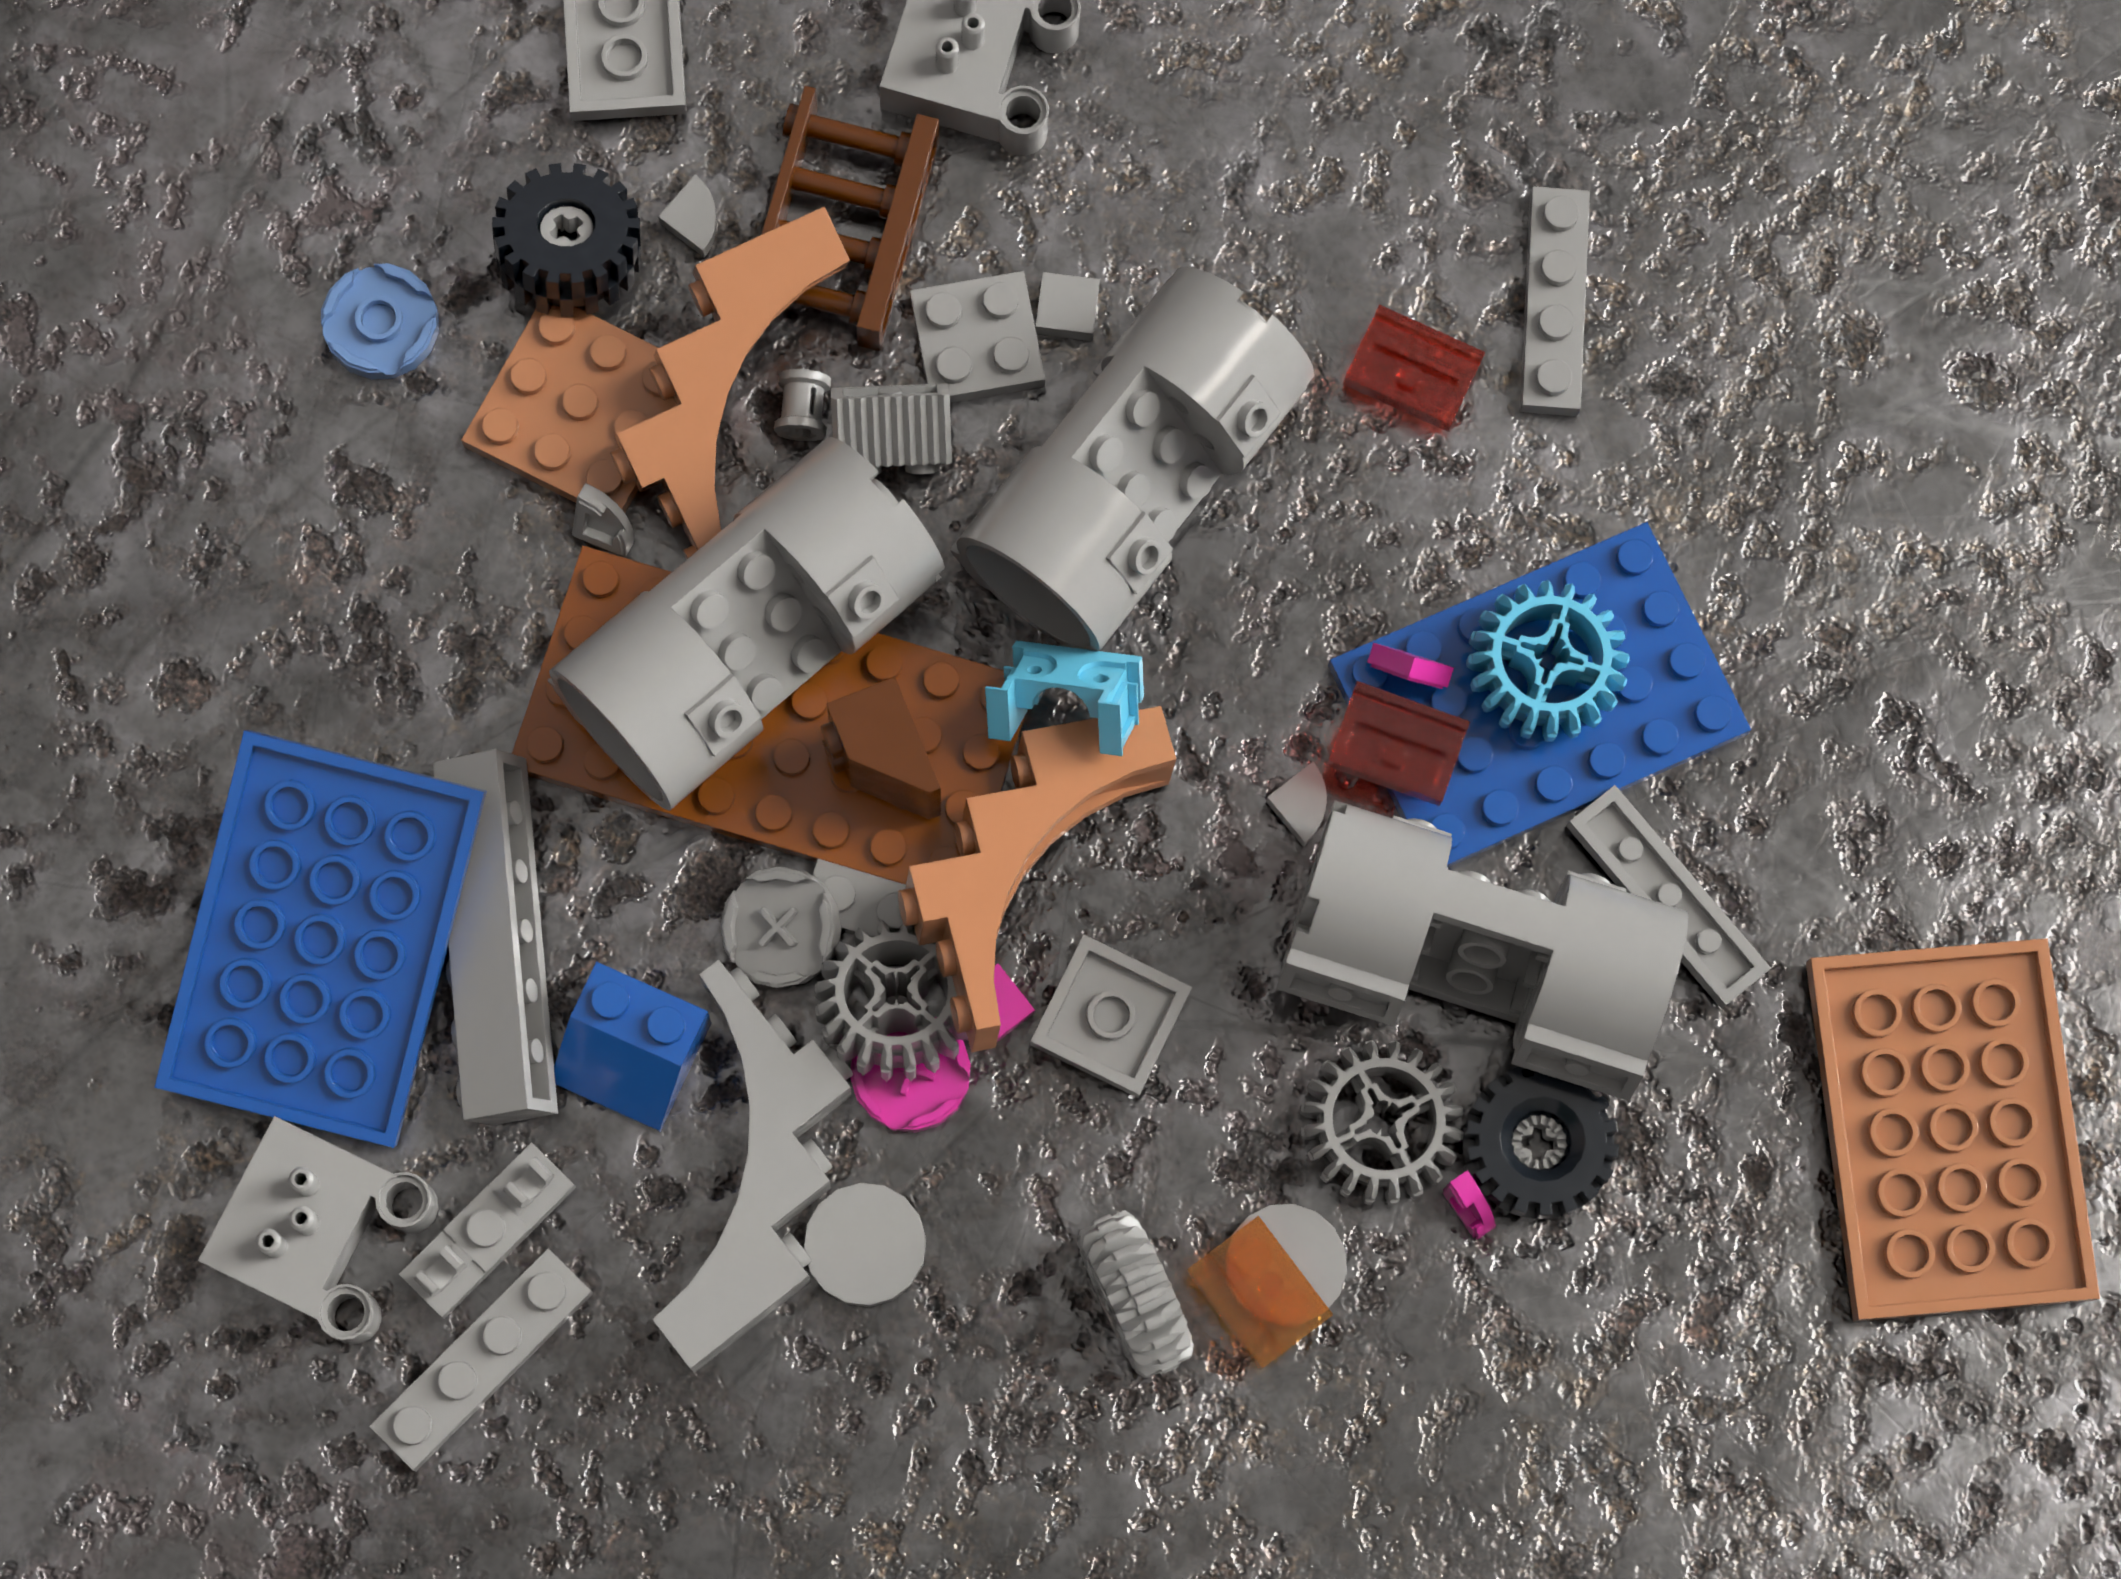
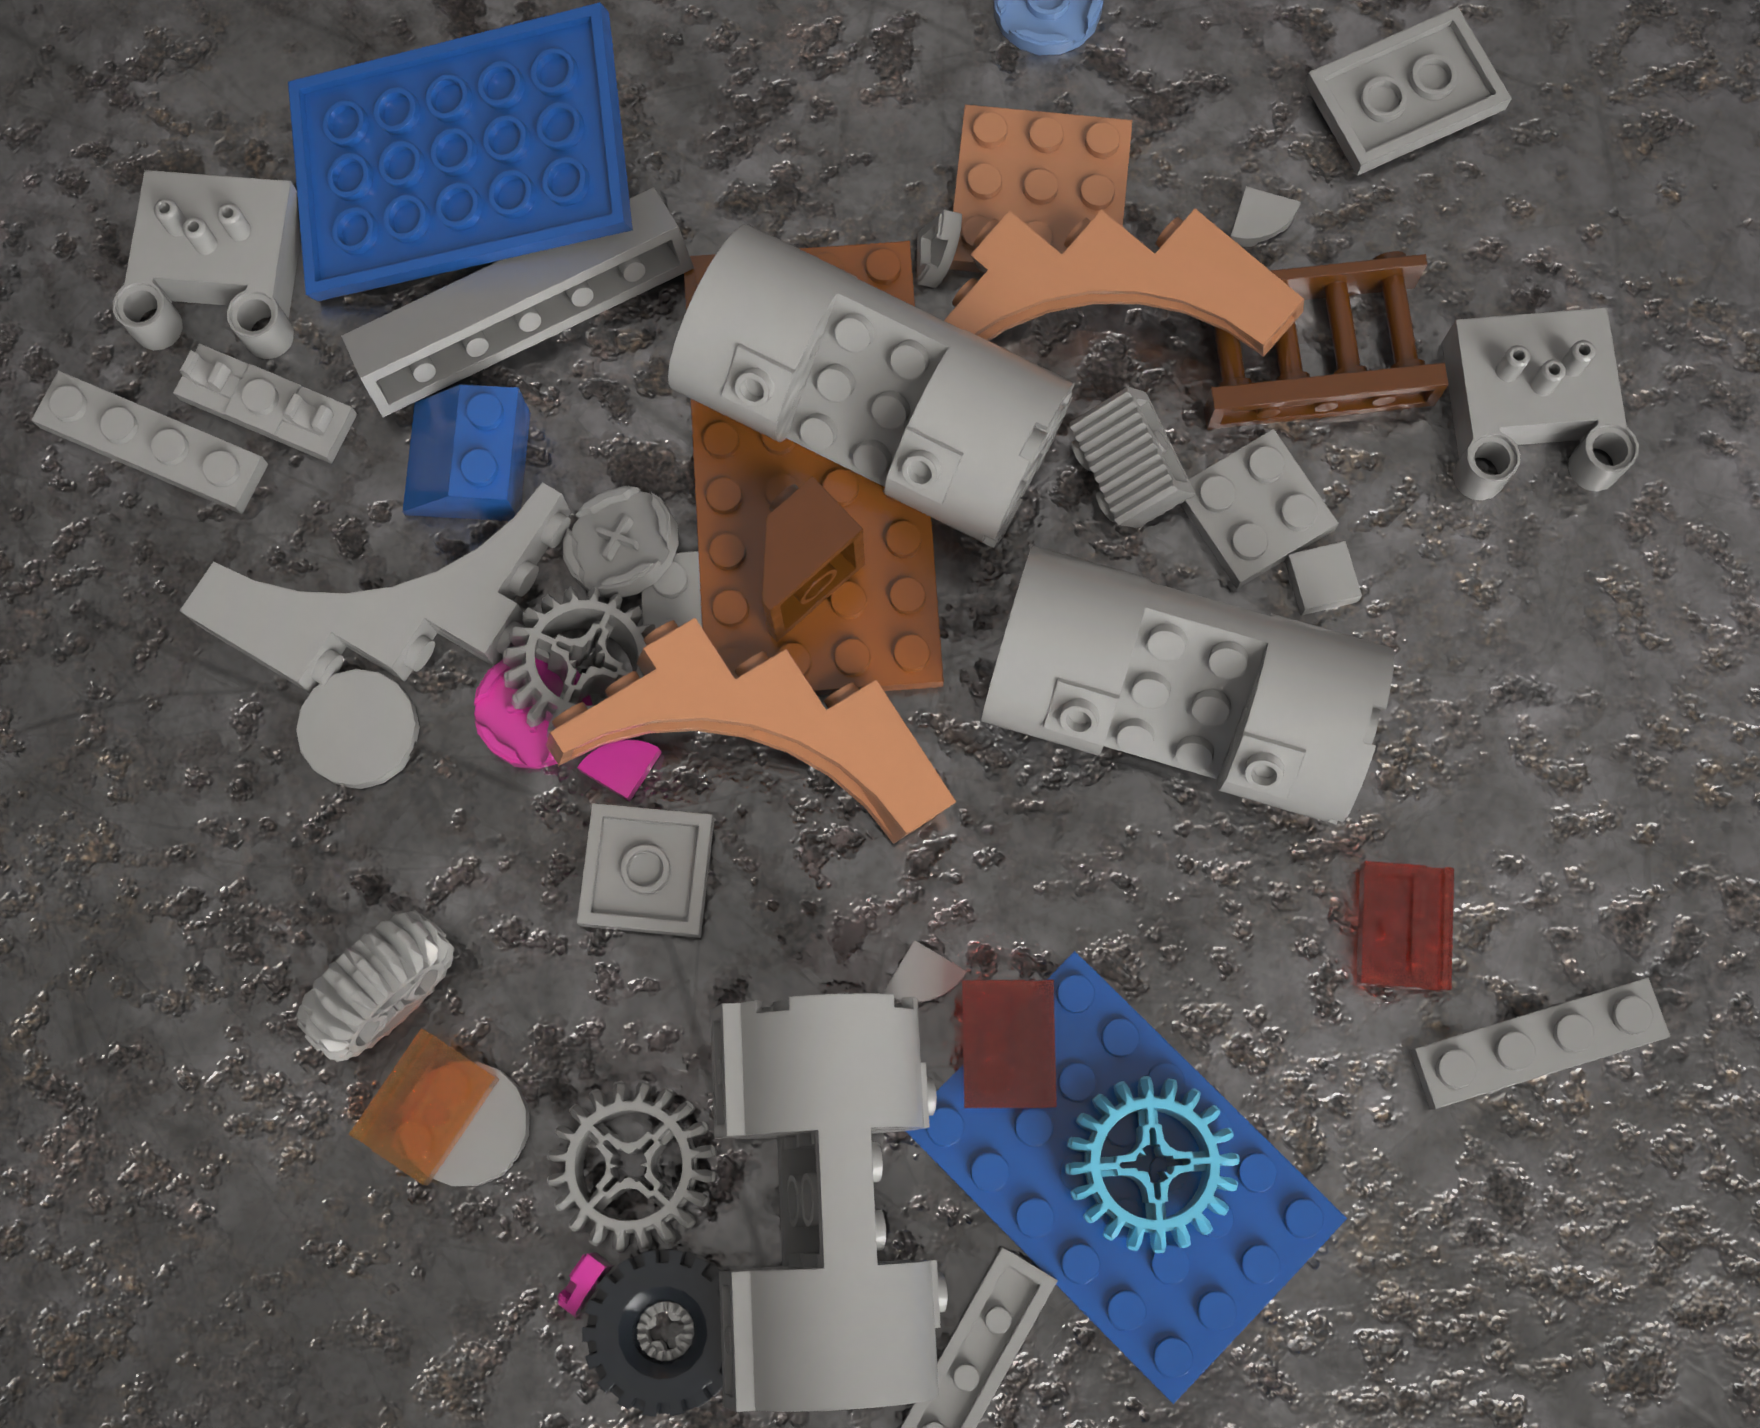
camera: 80 degrees right, 0 degrees up
black bush [492,163,641,317] -> none
light grey bush [774,369,831,441] -> none
medium azure piece [985,640,1144,756] -> none
dark pink tile [1367,642,1454,689] -> none

